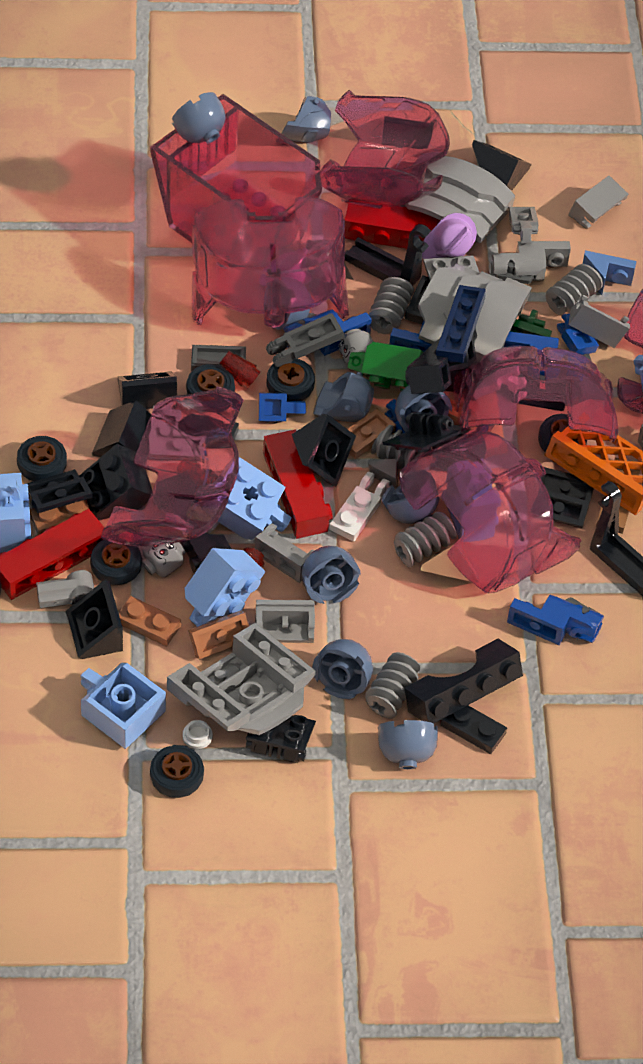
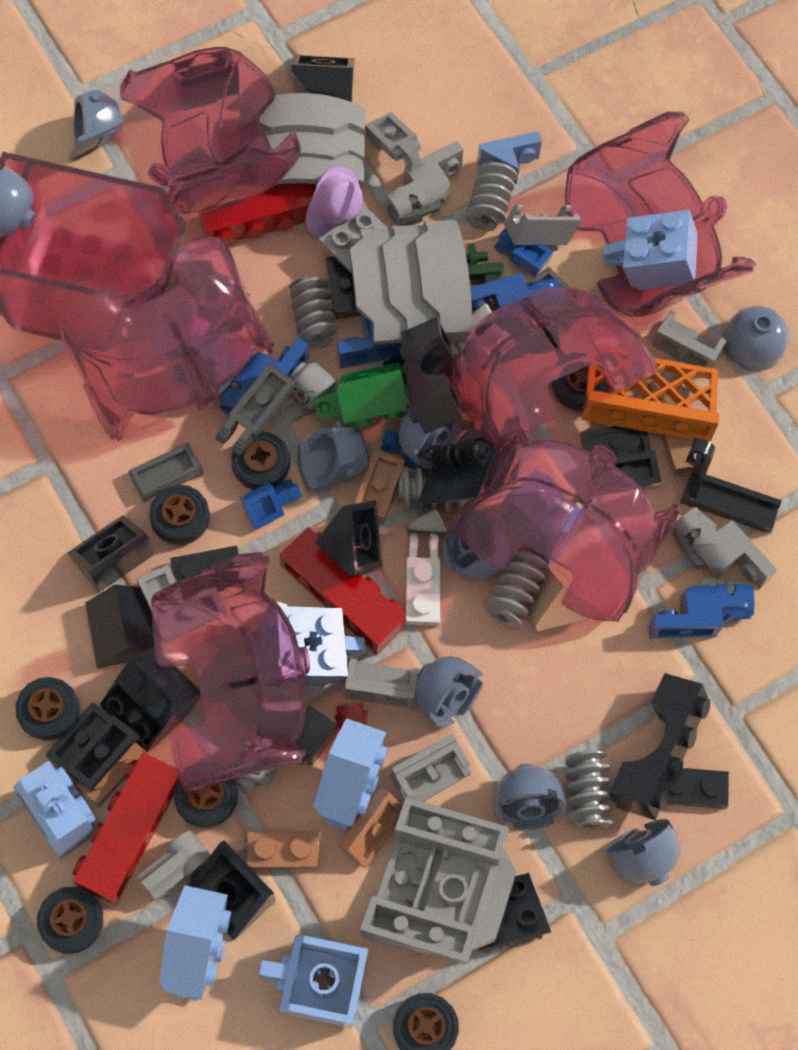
camera: 30 degrees left, 15 degrees up
white plate [183,720,213,749] -> none
clear red cone [219,351,261,389] -> none
black hinge [343,224,431,286] -> none
dark blue plate [436,285,486,363] -> none
light grey hinge [568,176,629,229] -> none
none -> light blue hinge [159,885,231,1001]
none -> light grey plate [672,507,777,589]

